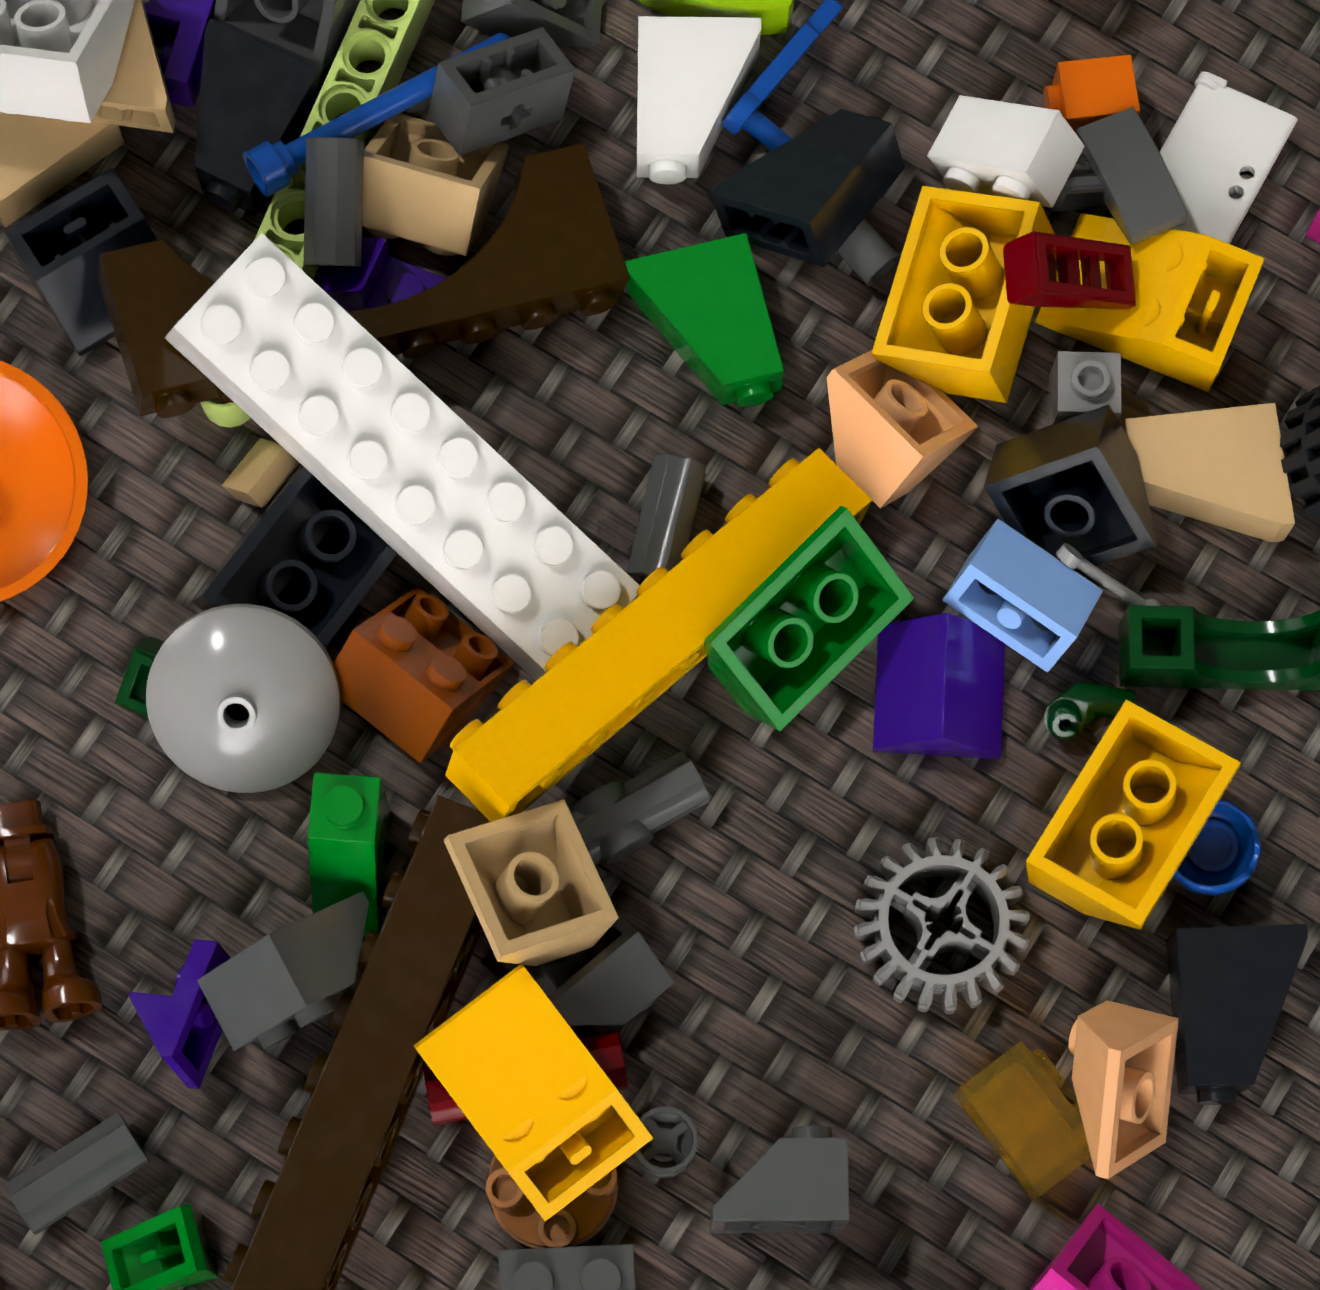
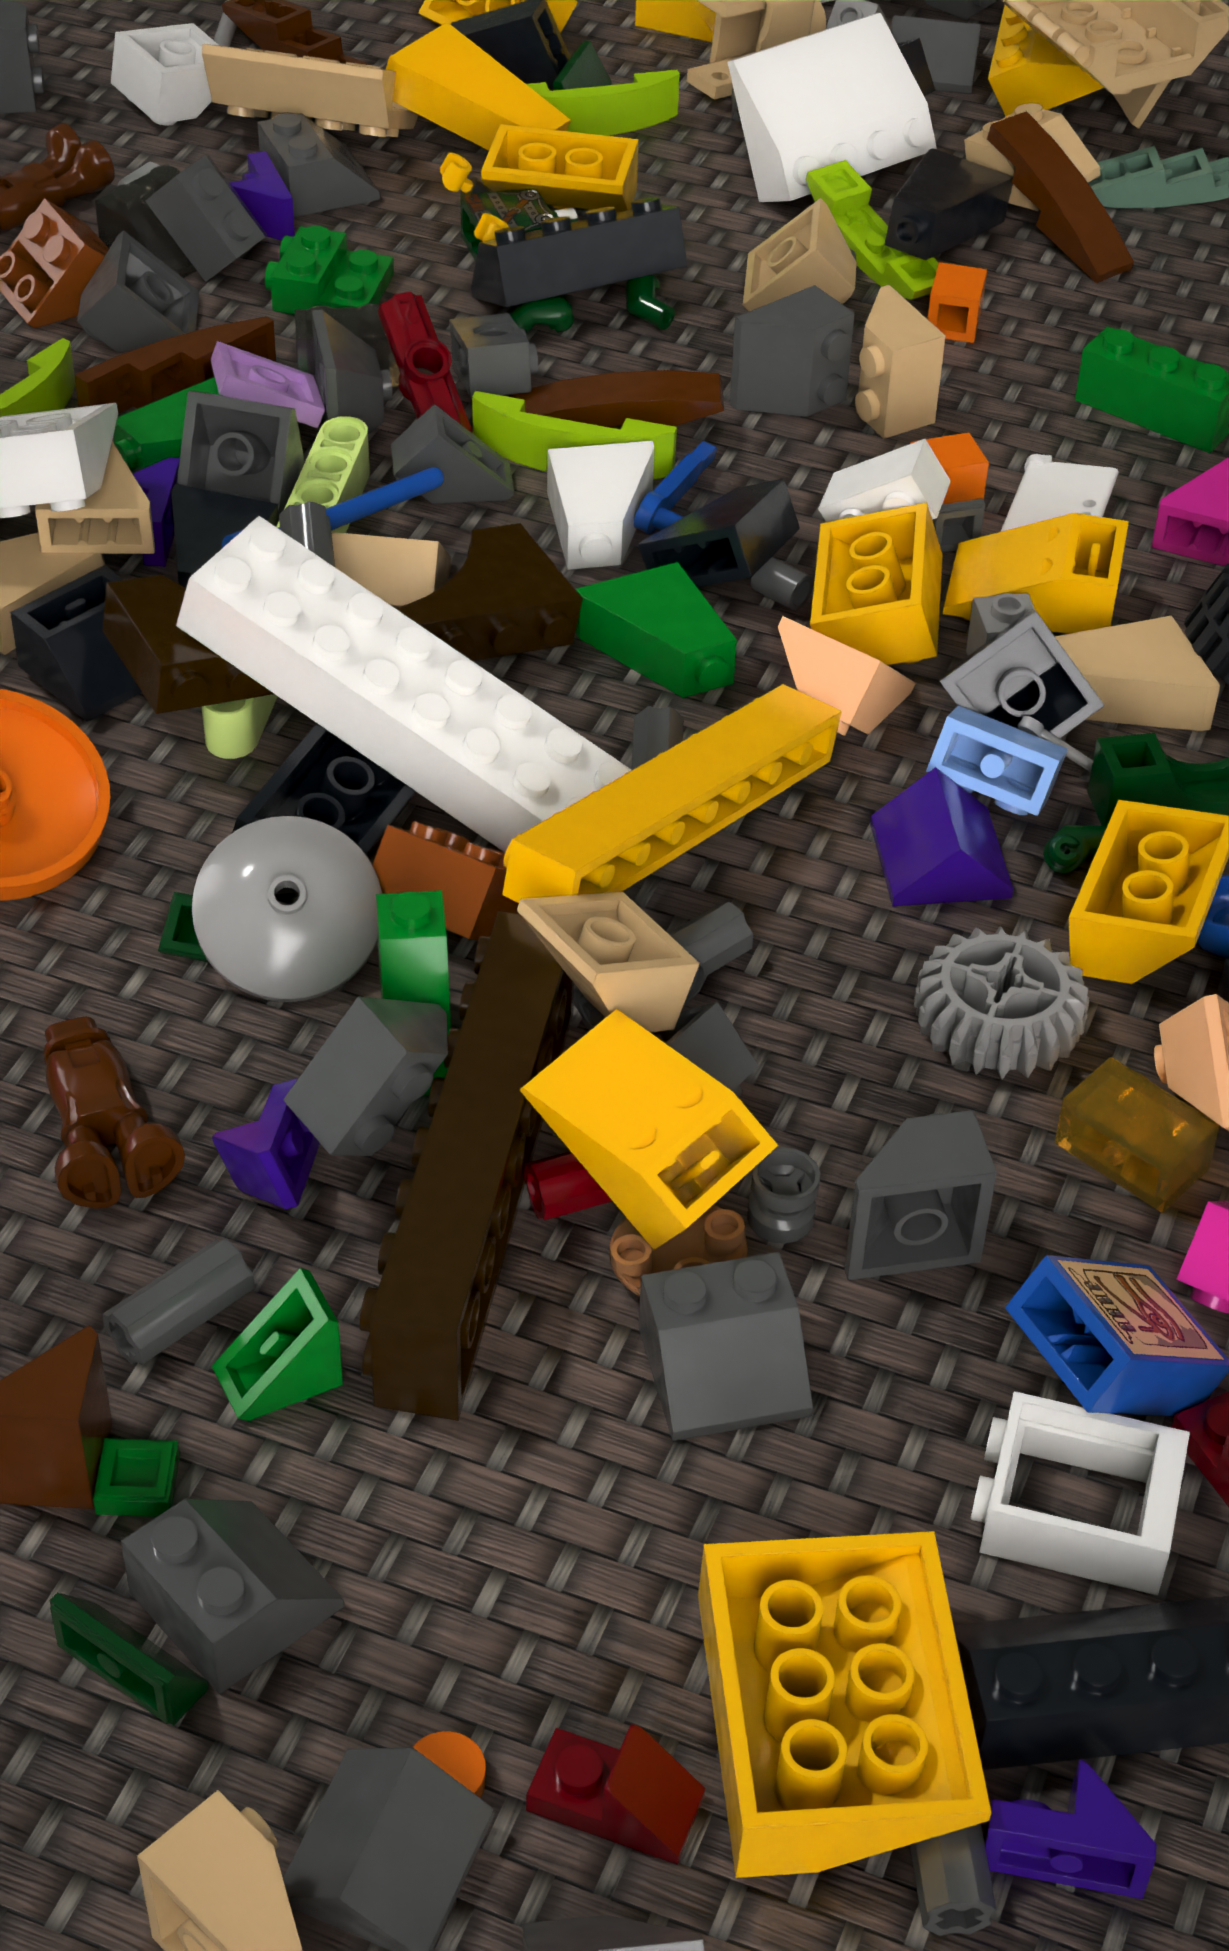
camera: 10 degrees left, 30 degrees down
tan tile [221,438,300,508] -> none
dark grey brick [428,27,575,156] -> none
green slope [704,506,914,731] -> none
dark red slope [1003,231,1136,309] -> none
dark grey slope [1076,107,1188,245] -> none

